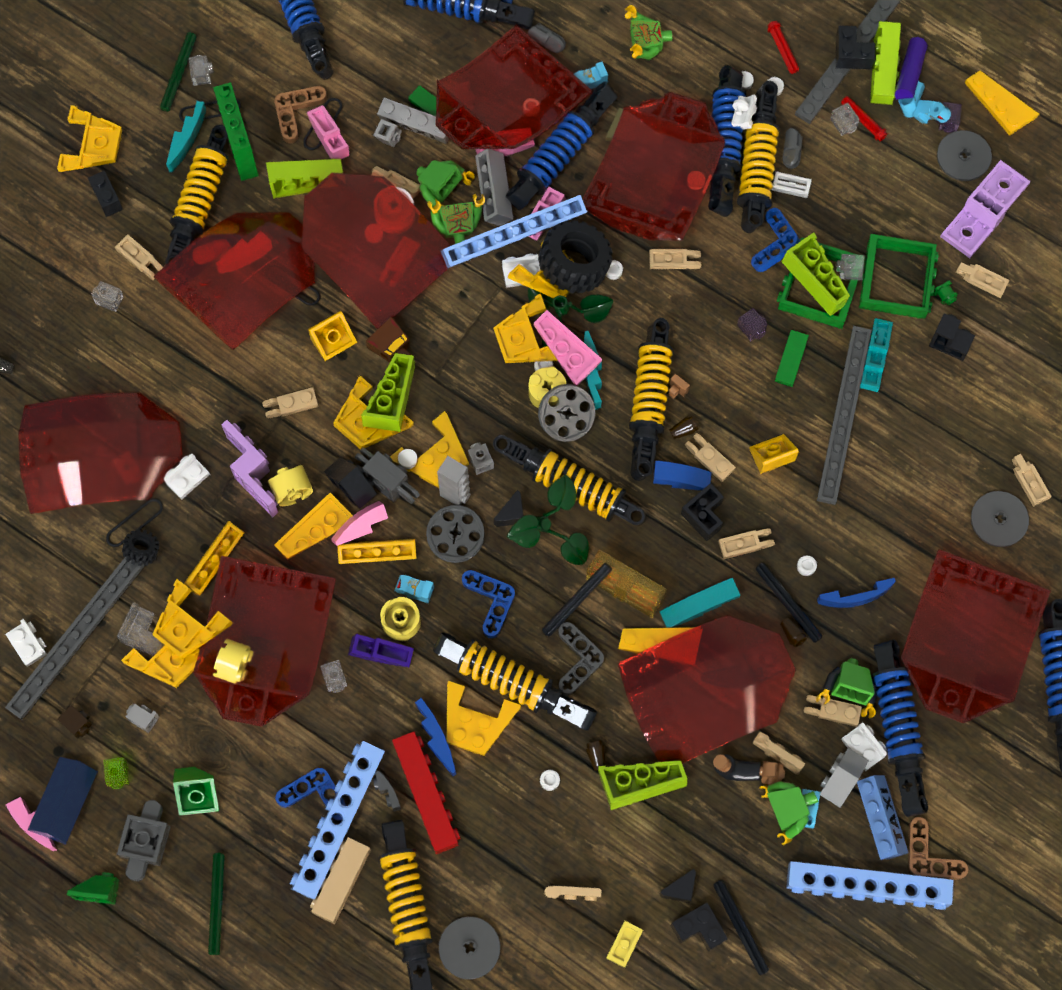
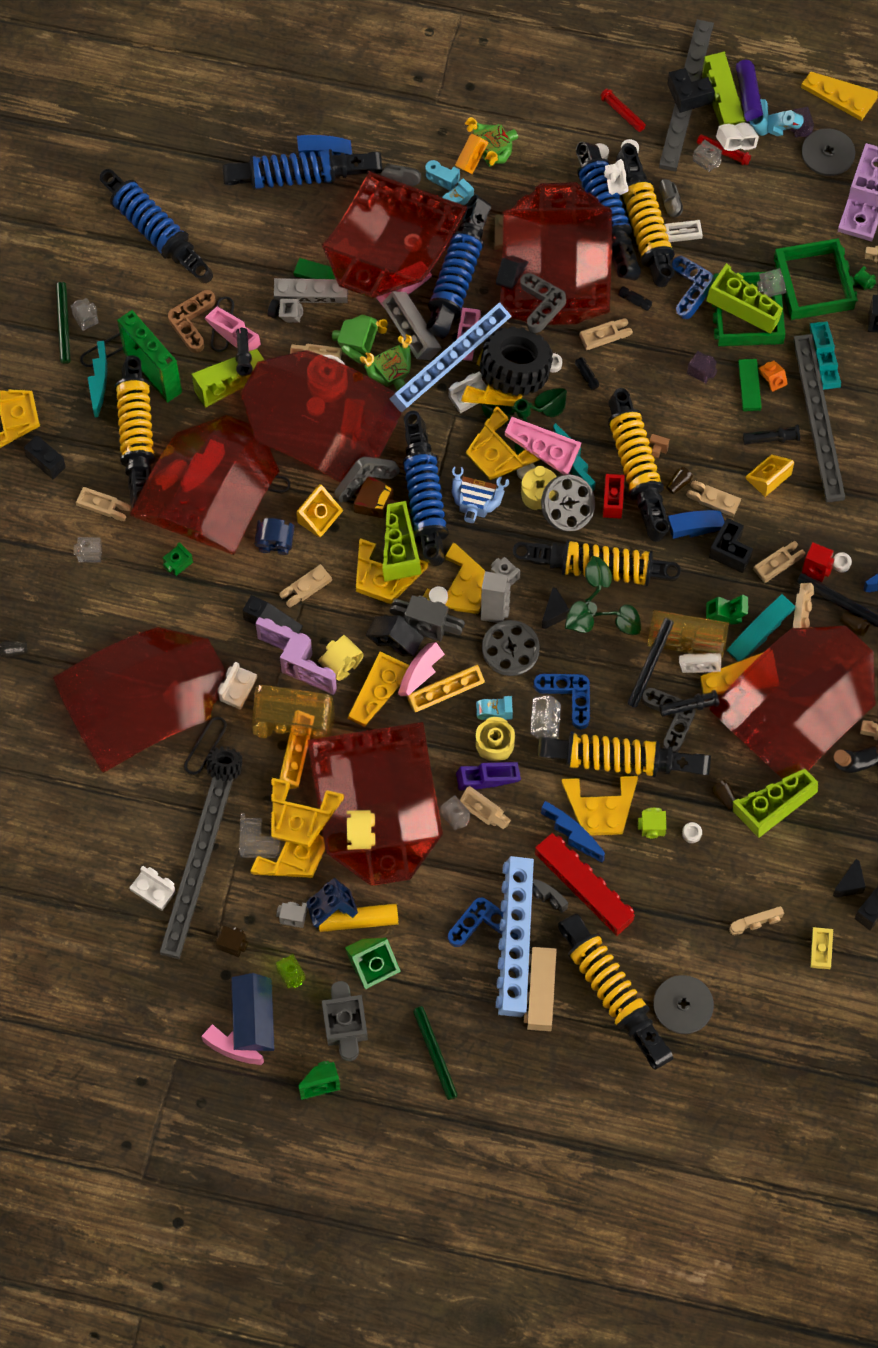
camera: 20 degrees left, 5 degrees down
none -> green brick [163,542,193,576]
none -> black pin [235,327,253,376]
none -> black slope [242,595,303,634]
none -> clear yellow windscreen [252,685,335,746]
none -> dark blue brick [254,518,295,555]
none -> black tile [268,299,280,318]
none -> dark blue bracket [307,878,358,928]
none -> yellow brick [319,904,399,932]
none -> dark grey beam [335,457,400,502]
none -> piece [403,411,449,567]
none -> medium azure leg [425,160,460,191]
none -> torso [452,467,509,523]
none -> light orange panel [455,134,489,174]
none -> tan hinge [458,786,511,829]
none -> black slope [496,255,529,290]
none -> dark grey beam [520,273,566,333]
none -> clear brick [530,695,561,739]
none -> black axle [575,357,599,390]
none -> red brick [603,474,625,519]
none -> black axle [618,286,652,311]
none -> lime brick [638,807,666,839]
none -> black pin [659,690,719,717]
none -> white bracket [679,653,721,673]
none -> green brick [706,595,749,625]
none -> white brick [716,123,759,151]
none -> black pin [743,424,800,445]
none -> orange bracket [758,361,788,392]
none -> tan hinge [793,583,814,636]
none -> red brick [802,542,835,582]

